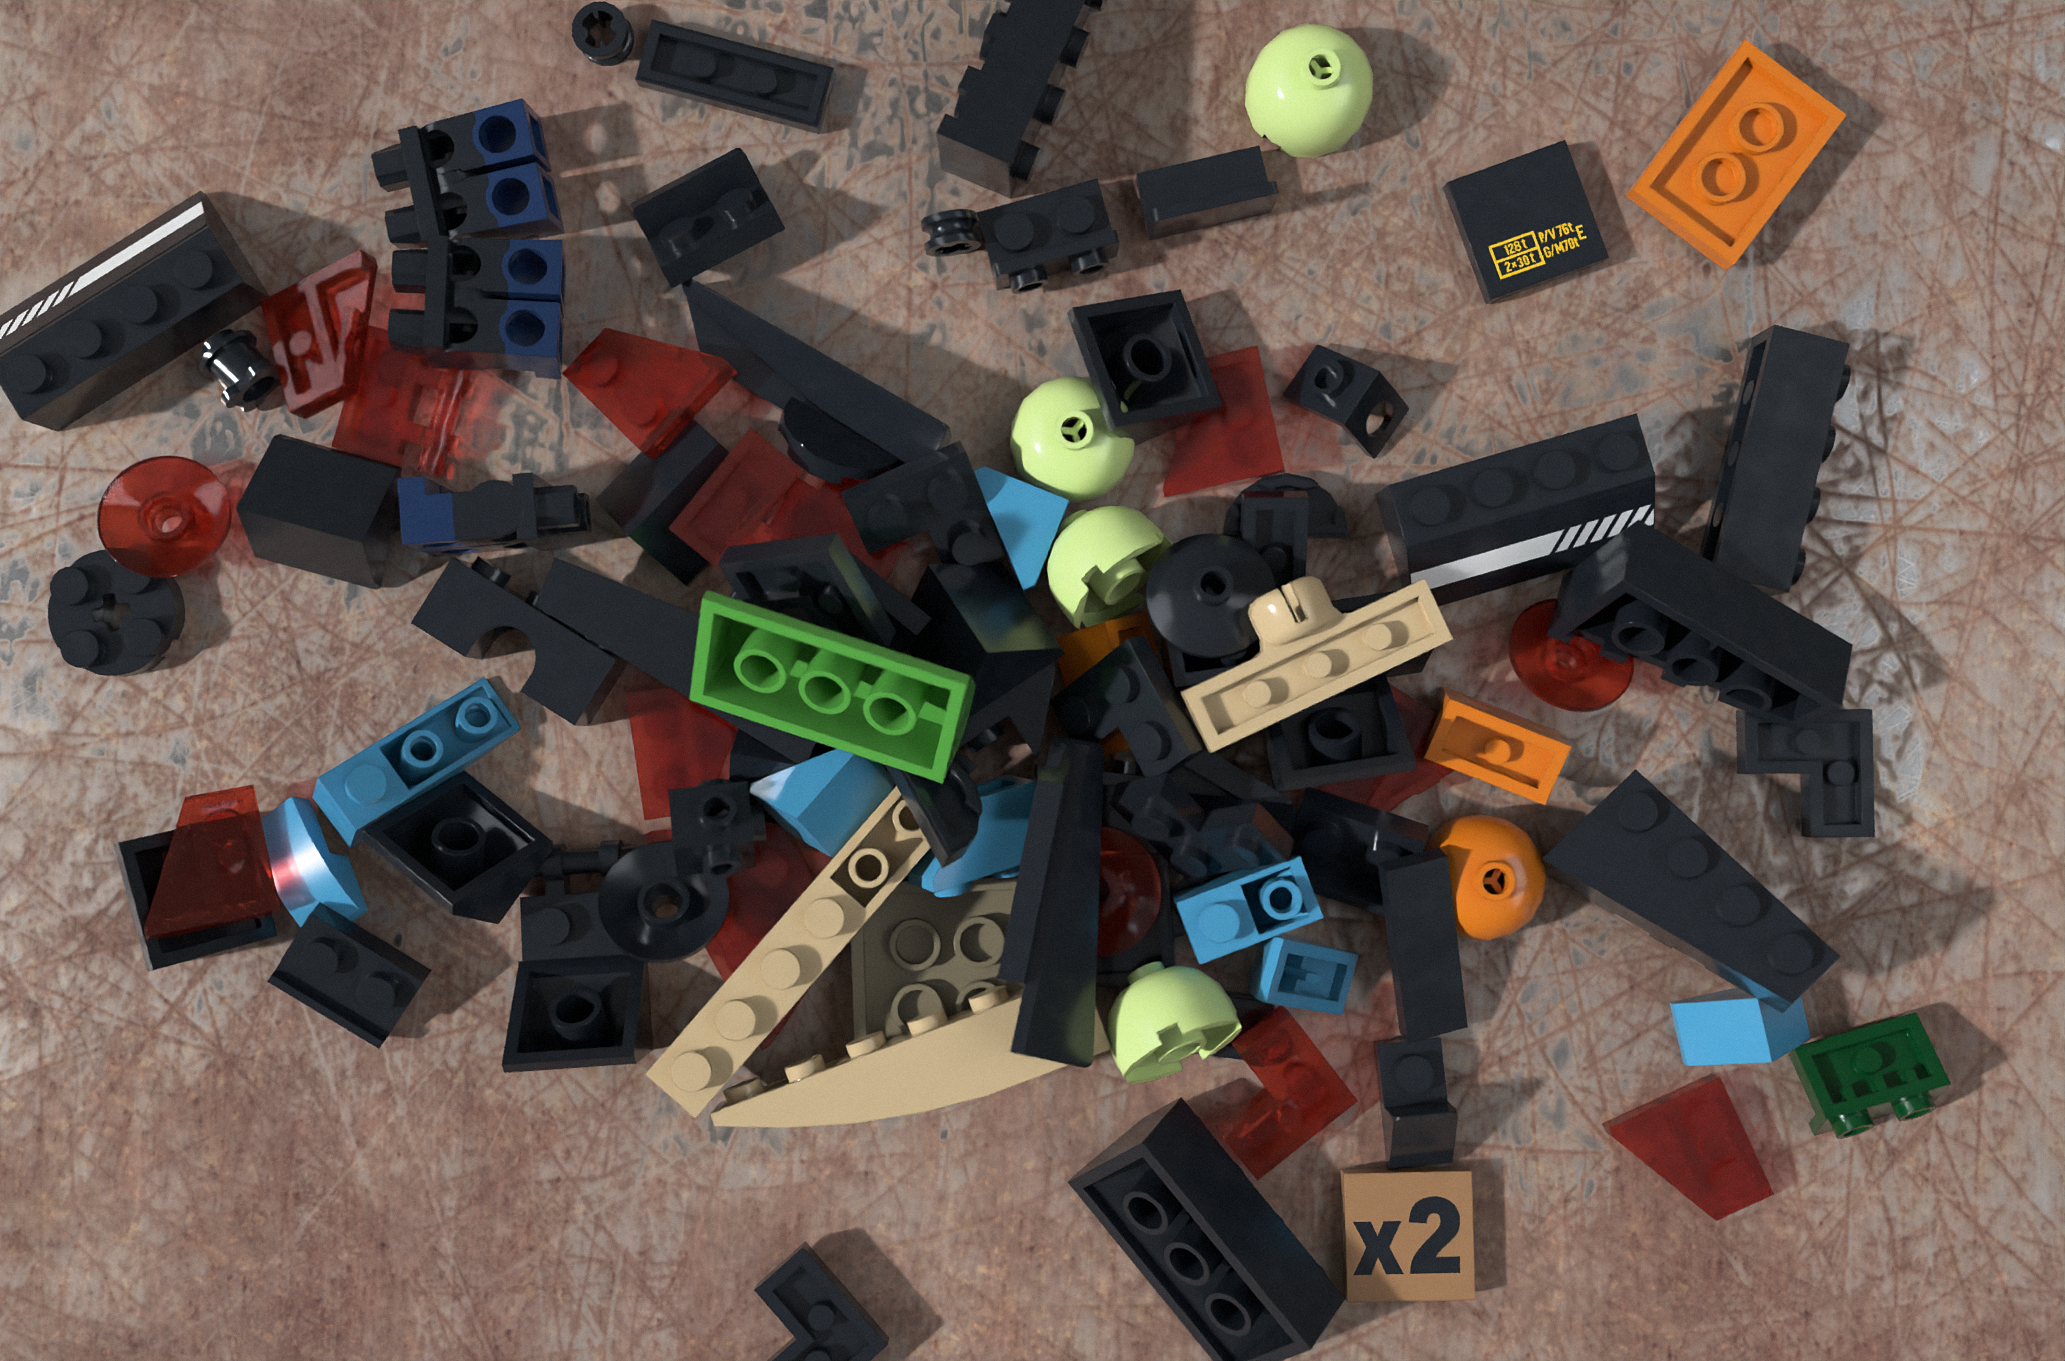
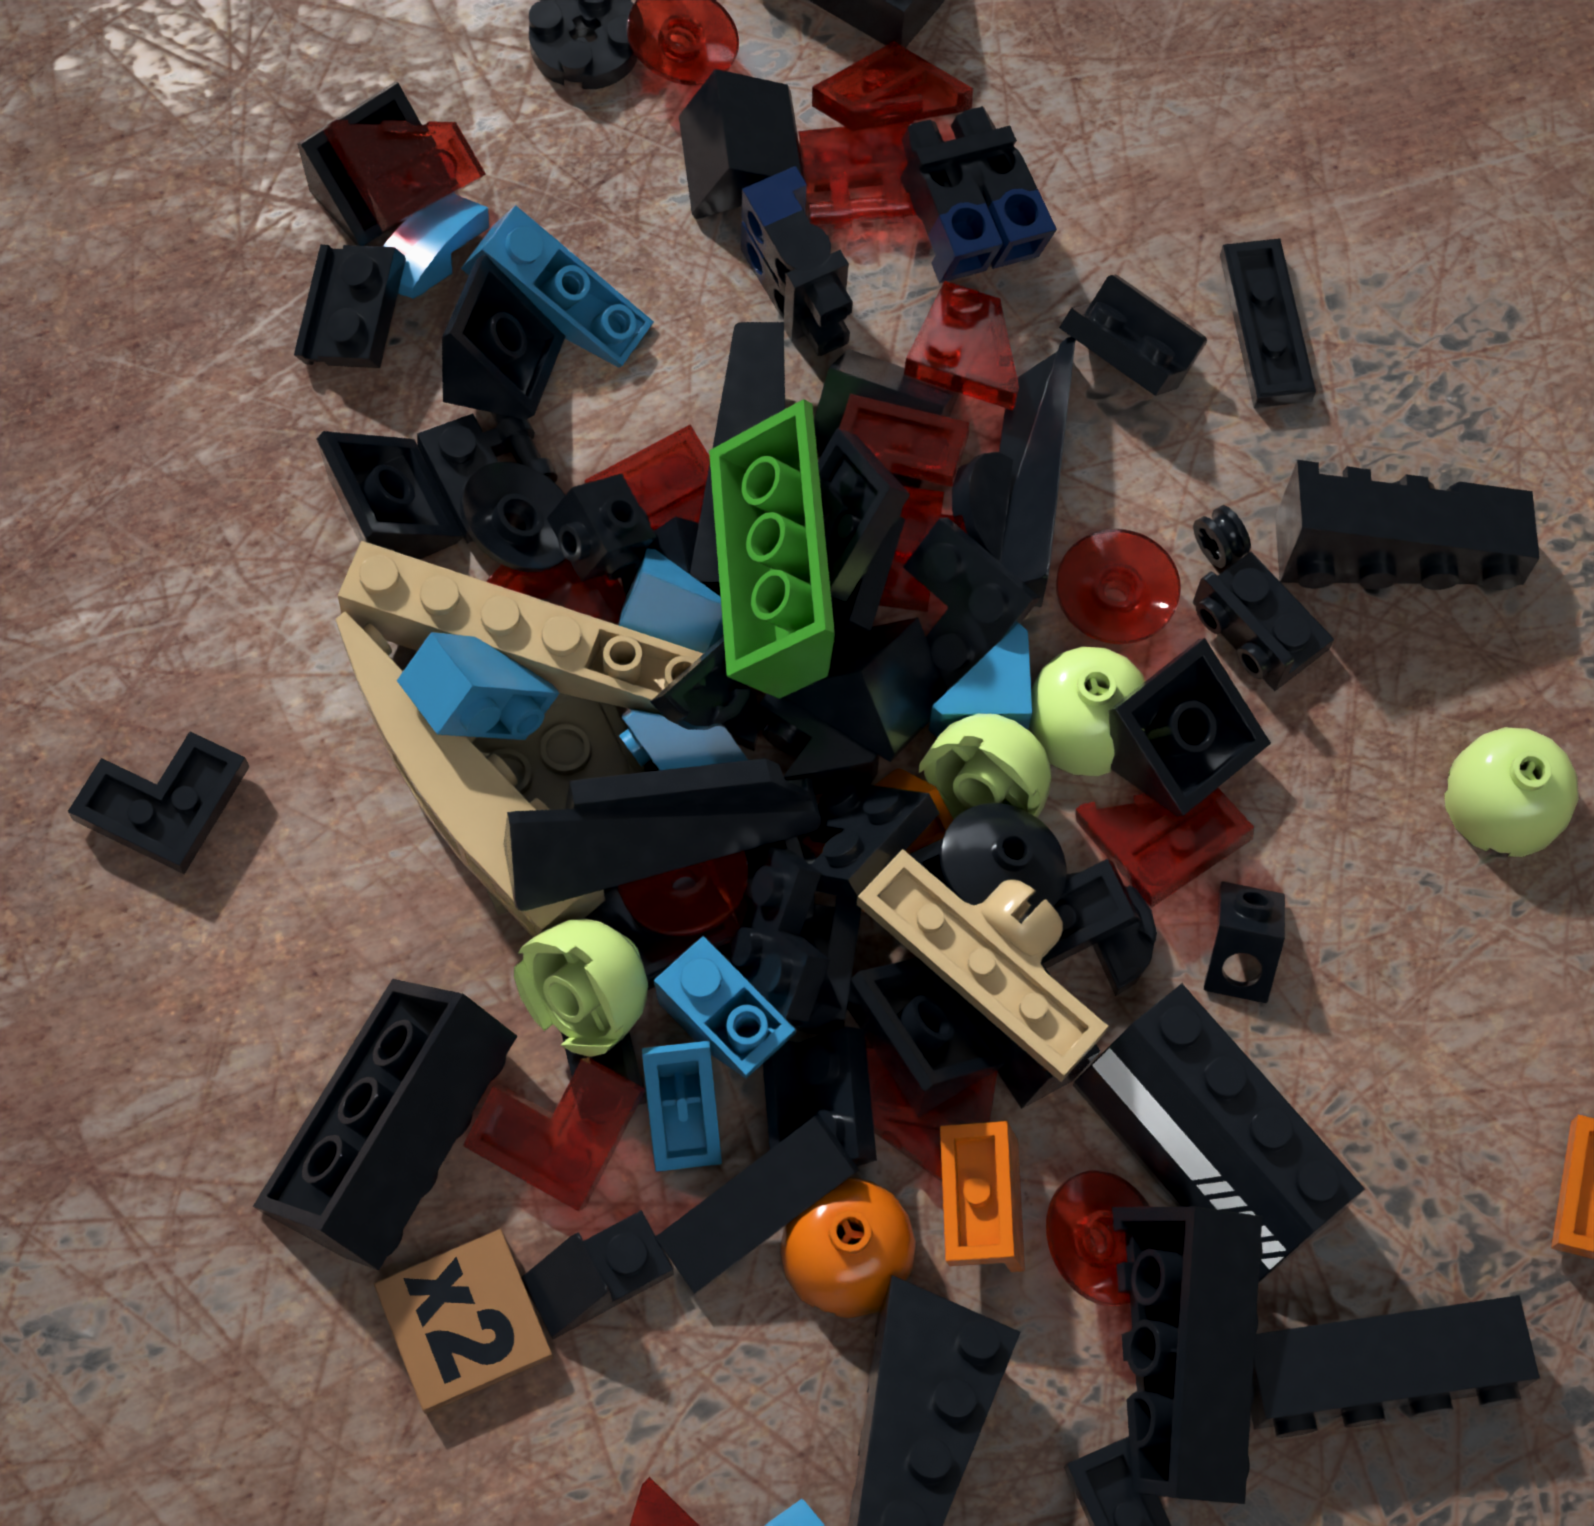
camera: 70 degrees right, 20 degrees down
black brick [199,329,291,412] -> none
hips [371,98,565,250] -> none
black arch [411,556,629,726] -> none
black bush [572,1,635,66] -> none
black panel [1135,145,1279,240] -> none
black tile [1443,140,1609,304] -> none
none -> dark azure slope [397,632,560,740]
none -> clear red dish [1056,529,1181,644]

